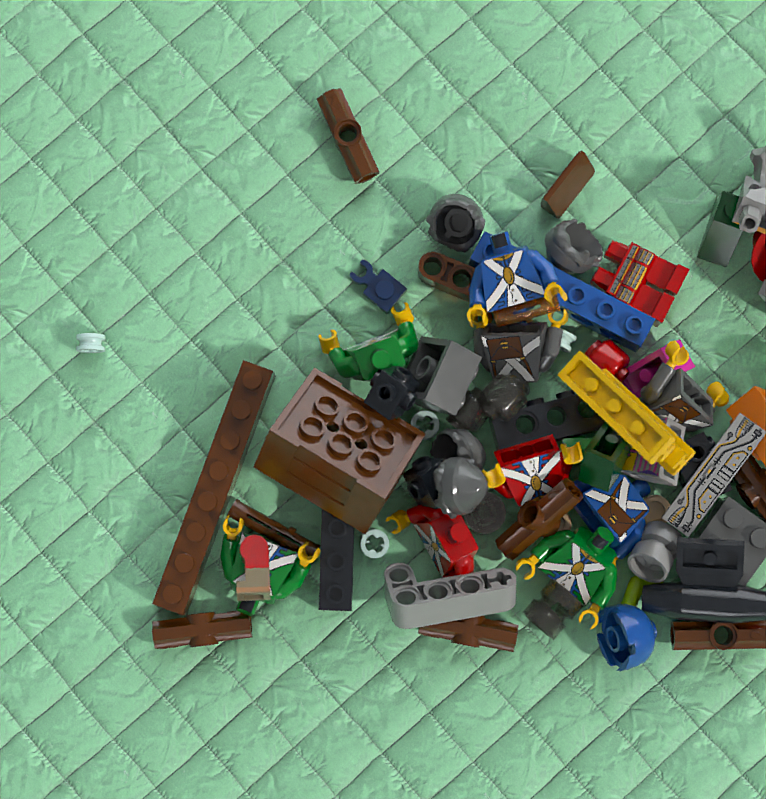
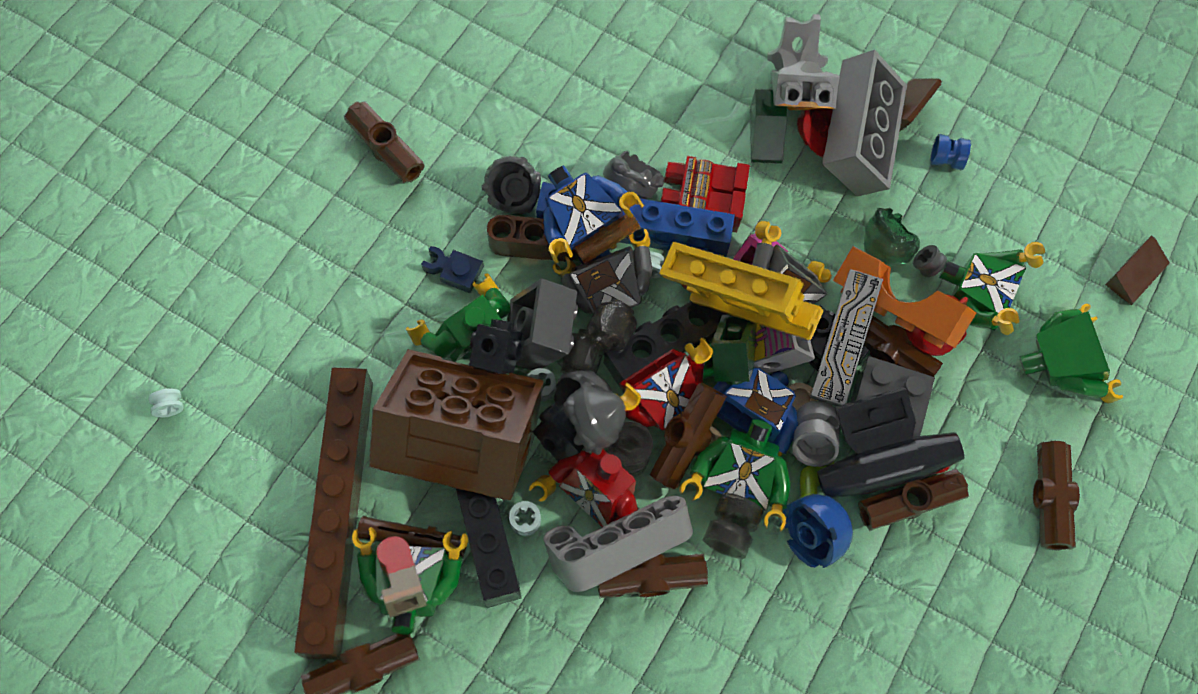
camera: 20 degrees left, 15 degrees down
reddish brown slope [540,150,595,219] -> none

